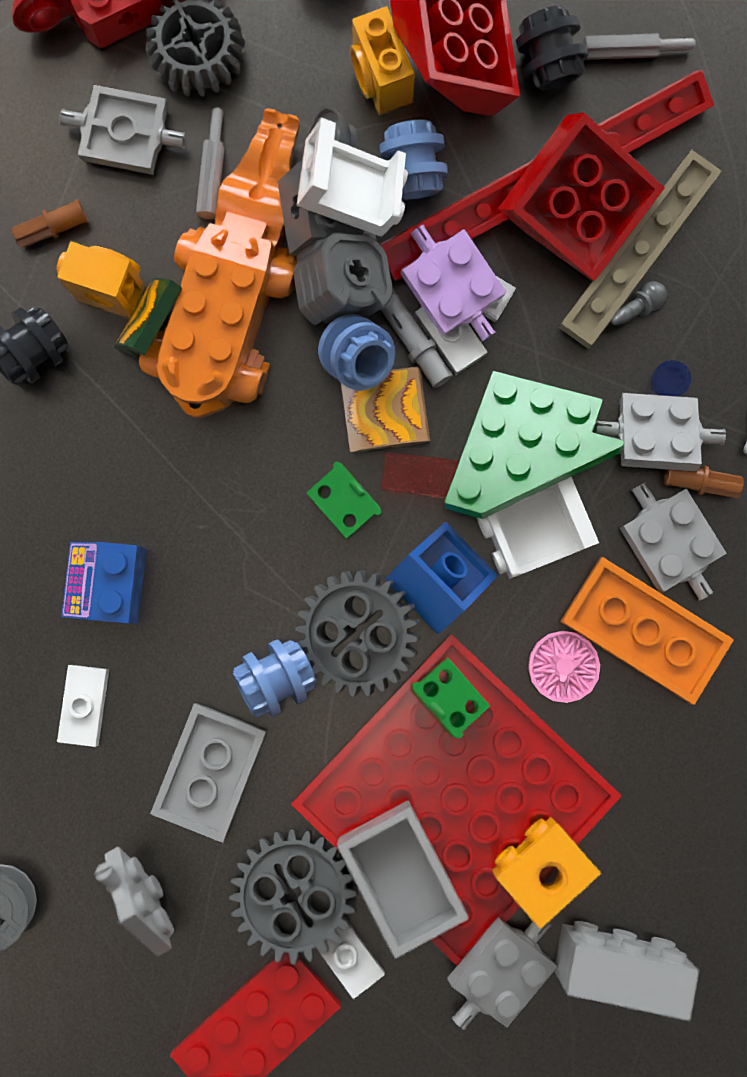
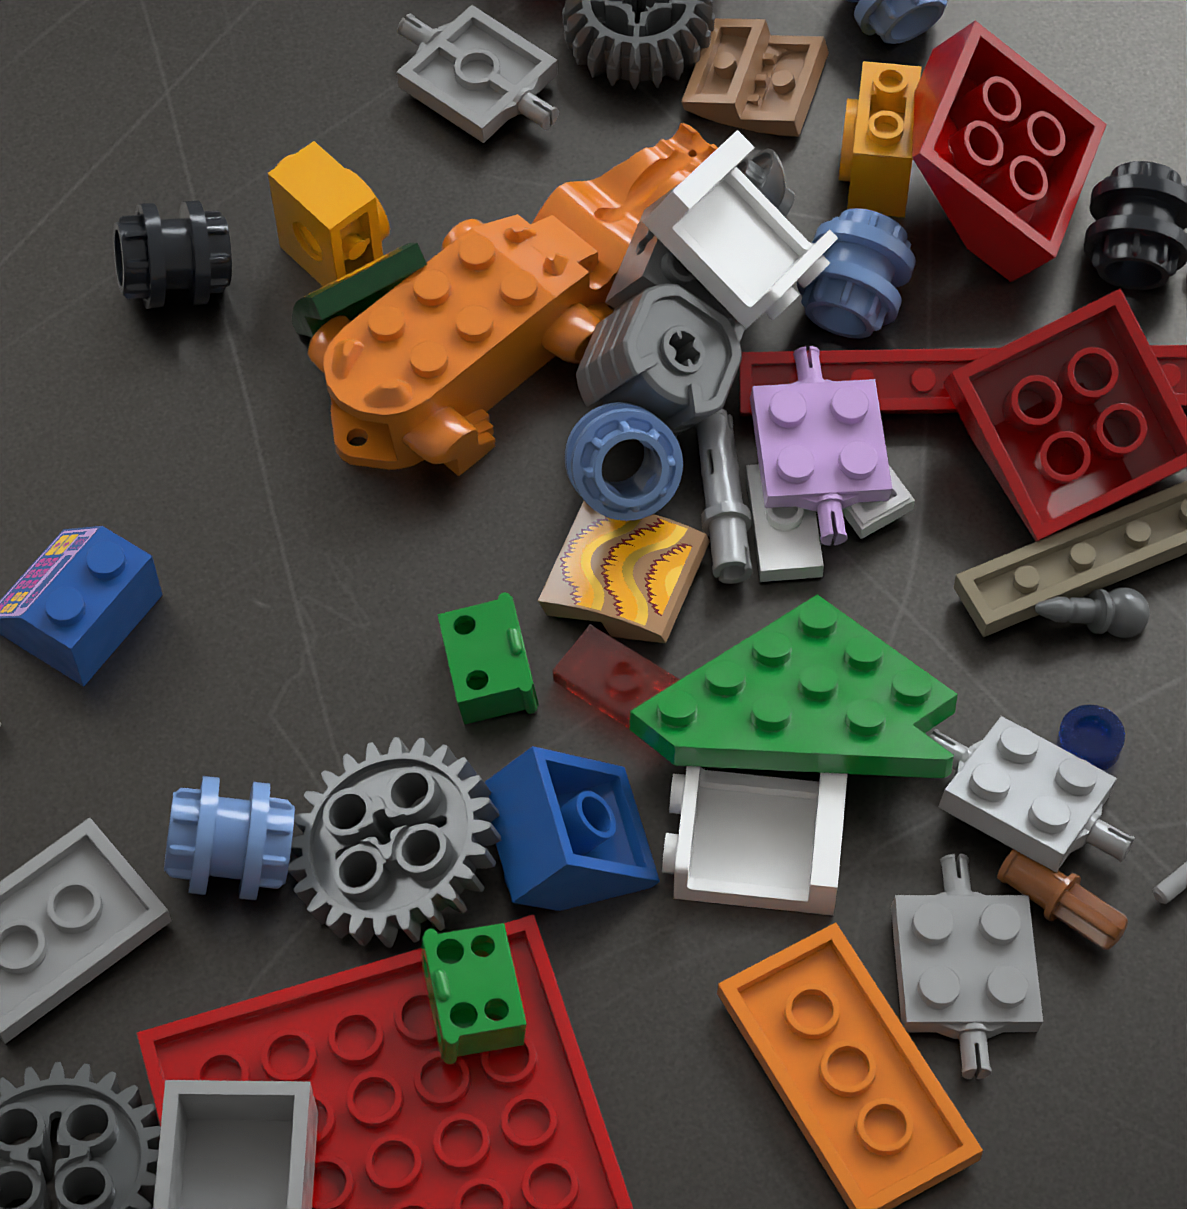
camera: 30 degrees right, 25 degrees down
dark orange axle [12,199,88,248] -> none
light grey axle [195,108,225,220] -> none
bright pink wheel [528,631,600,703] -> none
none -> medium nougat slope [681,18,829,137]

